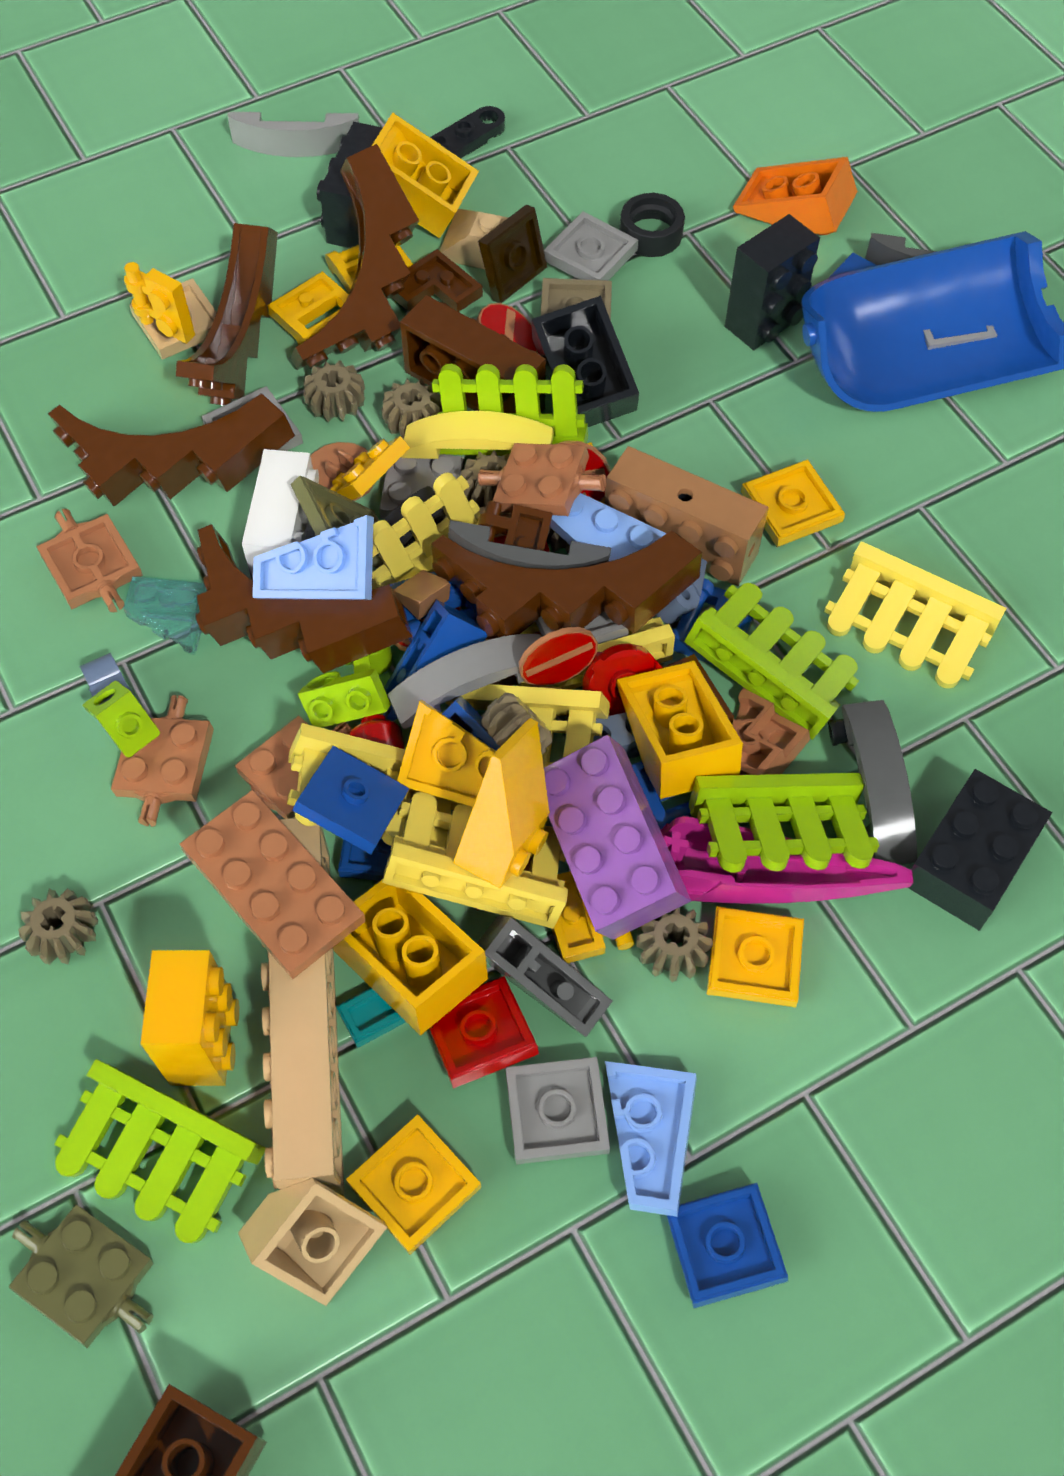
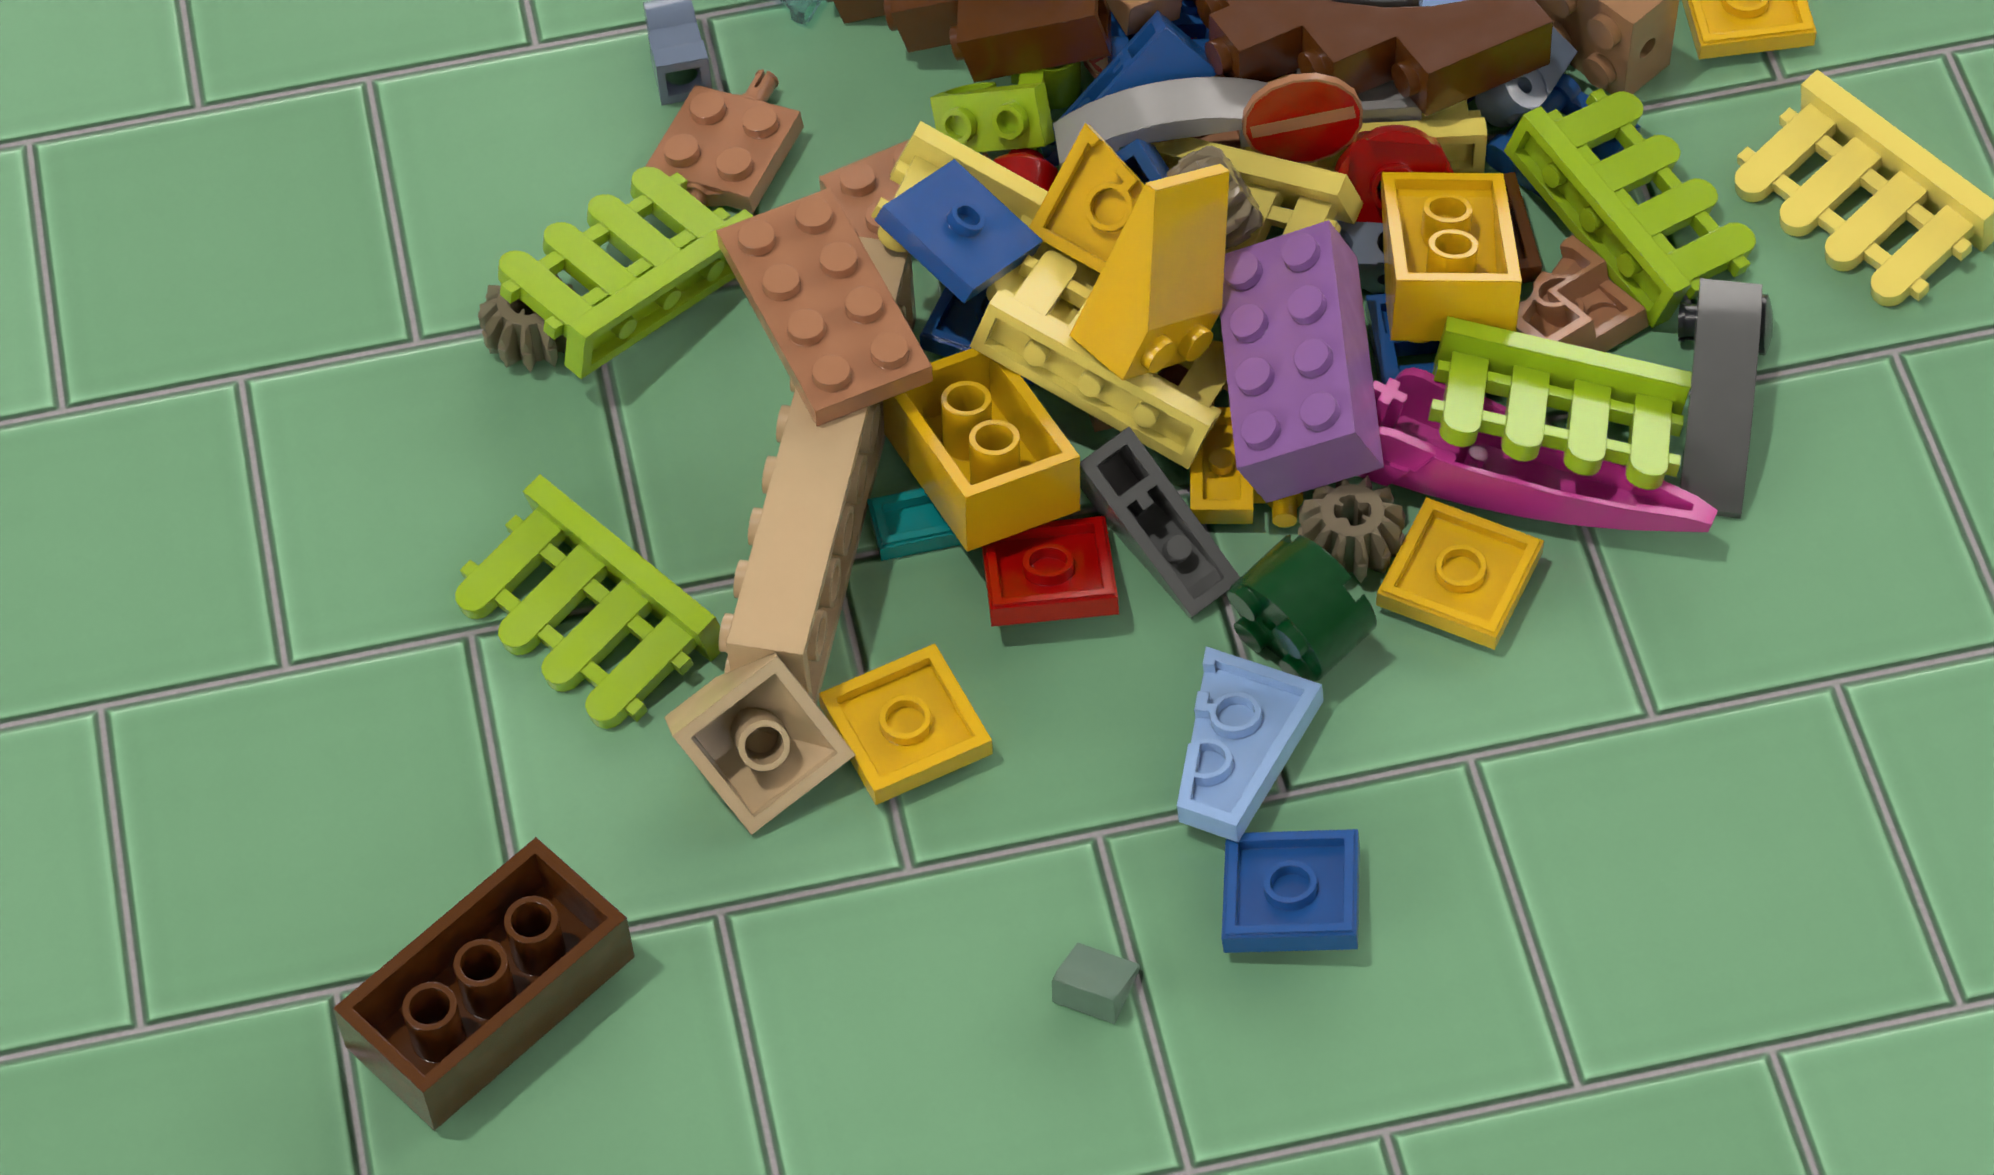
camera: 20 degrees right, 5 degrees down
olive plate [8,1204,153,1349] -> none
lime bracket [82,681,160,758] -> none
yellow brick [140,950,239,1086] -> none
light grey plate [506,1057,610,1165] -> none
black brick [908,769,1052,931] -> none
none -> lime fence [498,167,753,379]
none -> sand green slope [1052,943,1140,1024]
none -> dark green brick [1227,534,1377,682]

